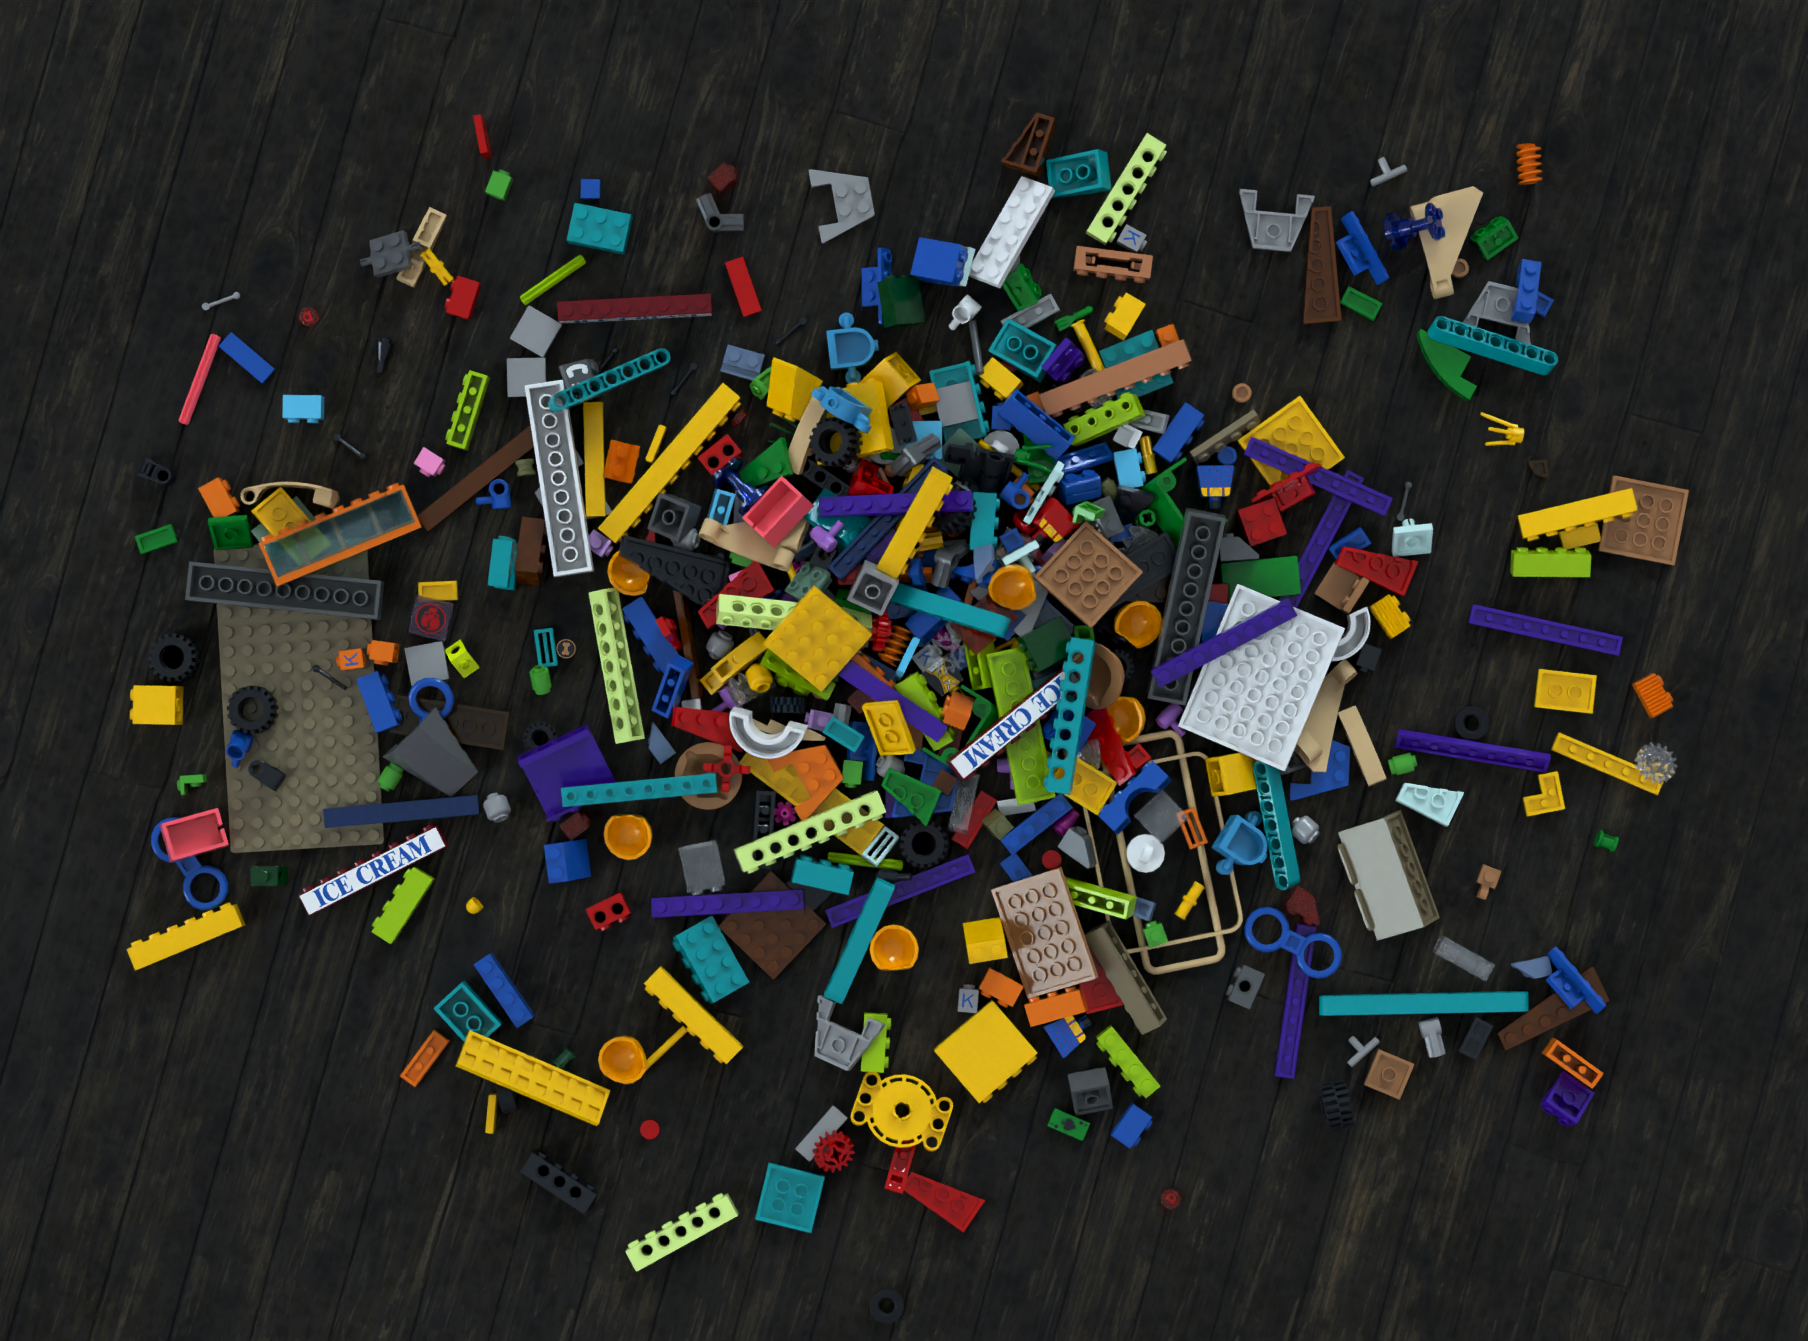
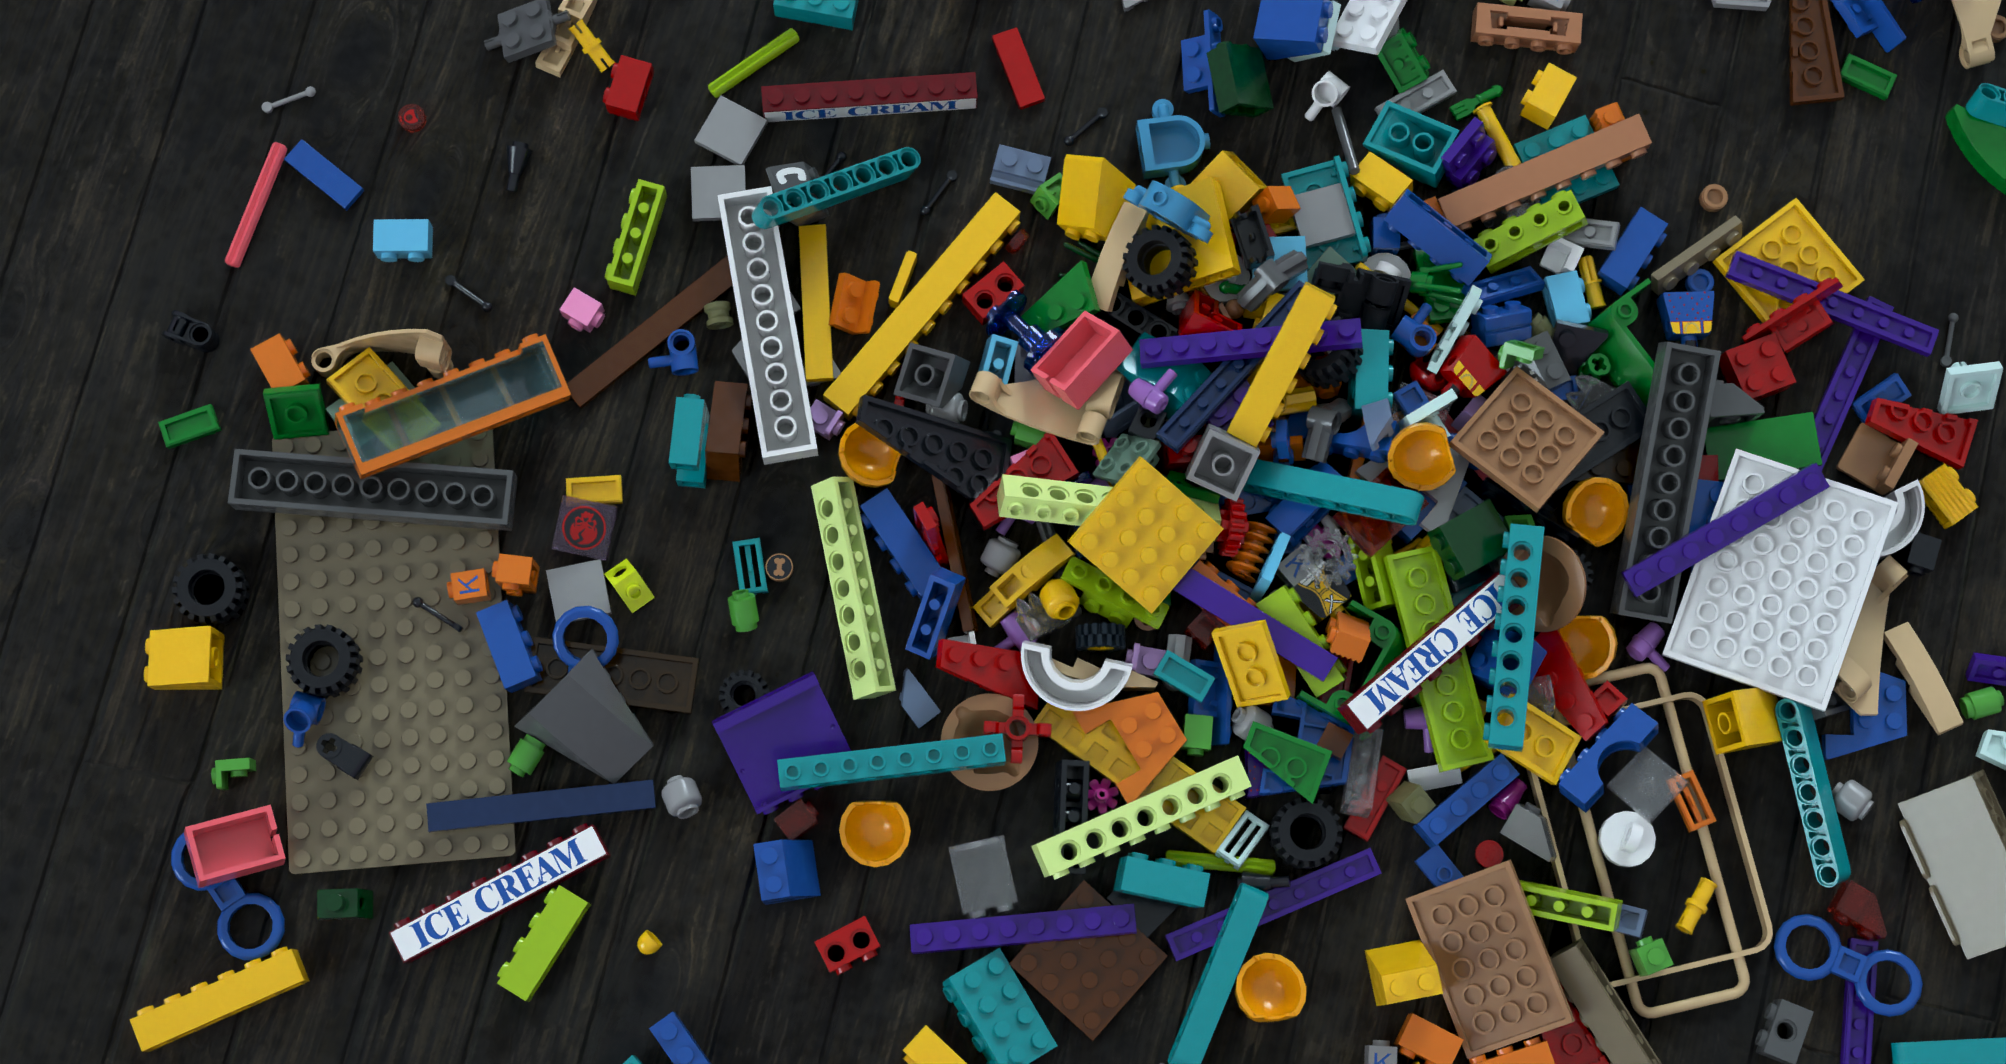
camera: 10 degrees left, 10 degrees down
dark azure piece [1211,811,1267,875] -> none

